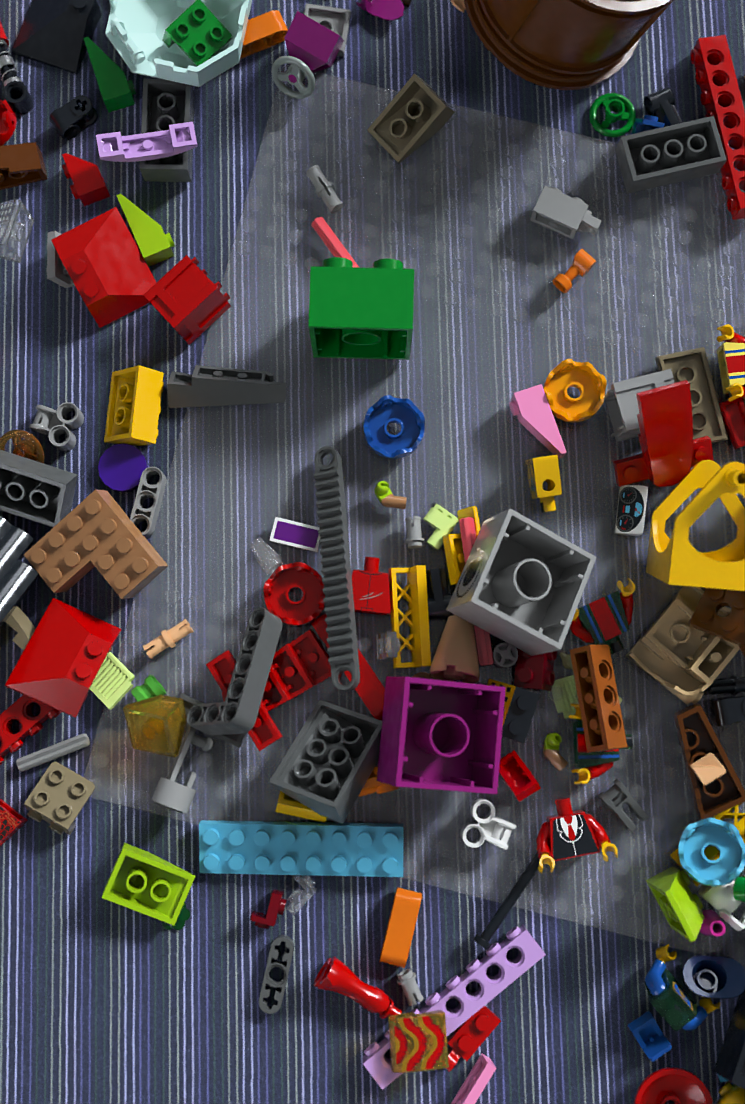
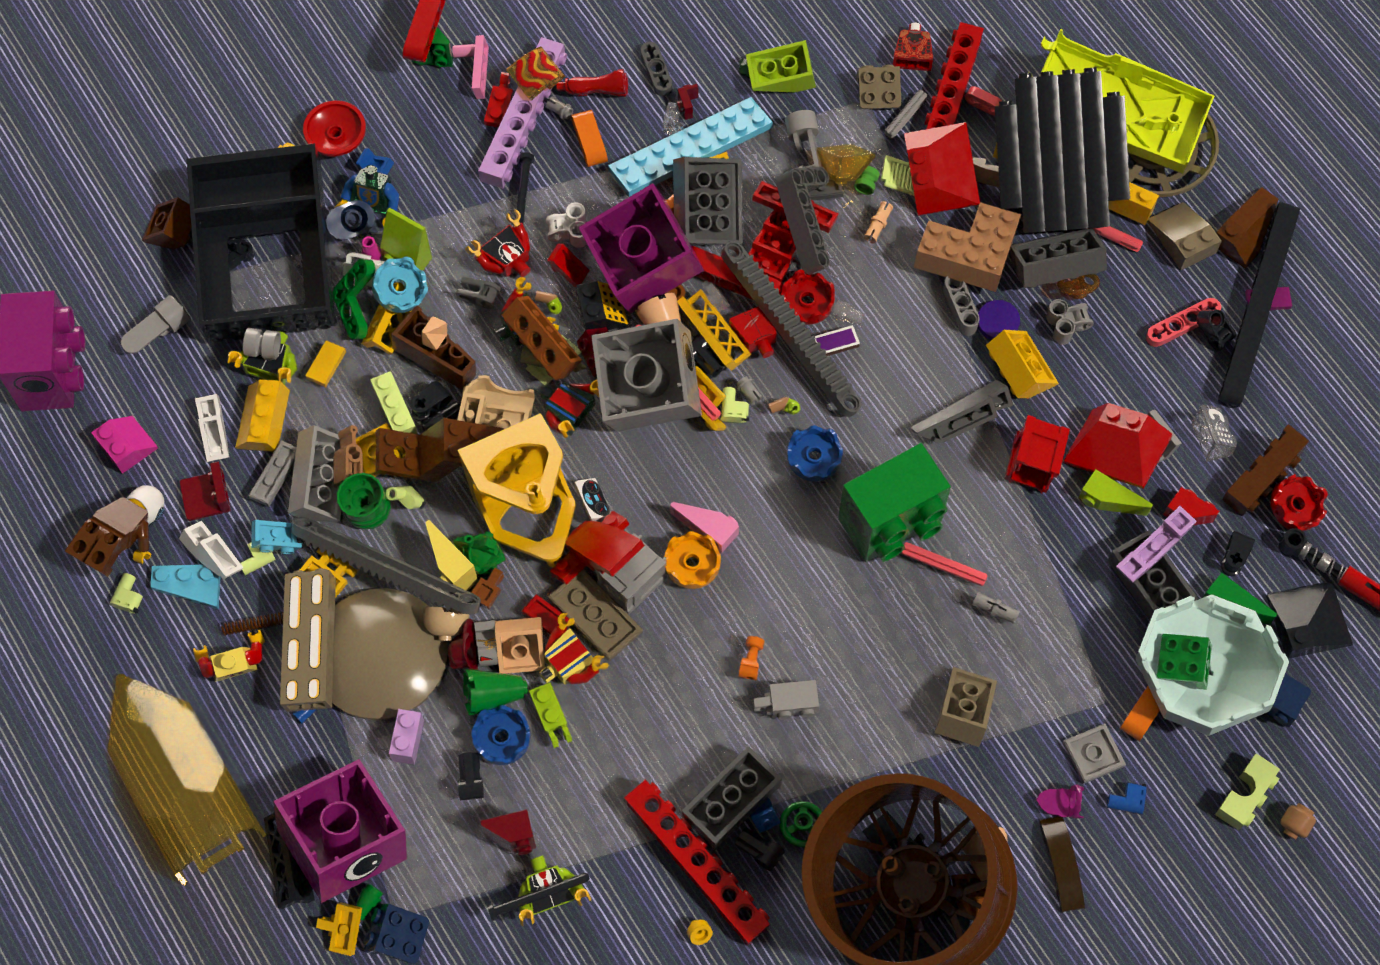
camera: 150 degrees right, 15 degrees down
magenta piece [271,11,344,99] -> none
yellow torso [525,454,562,512] -> none

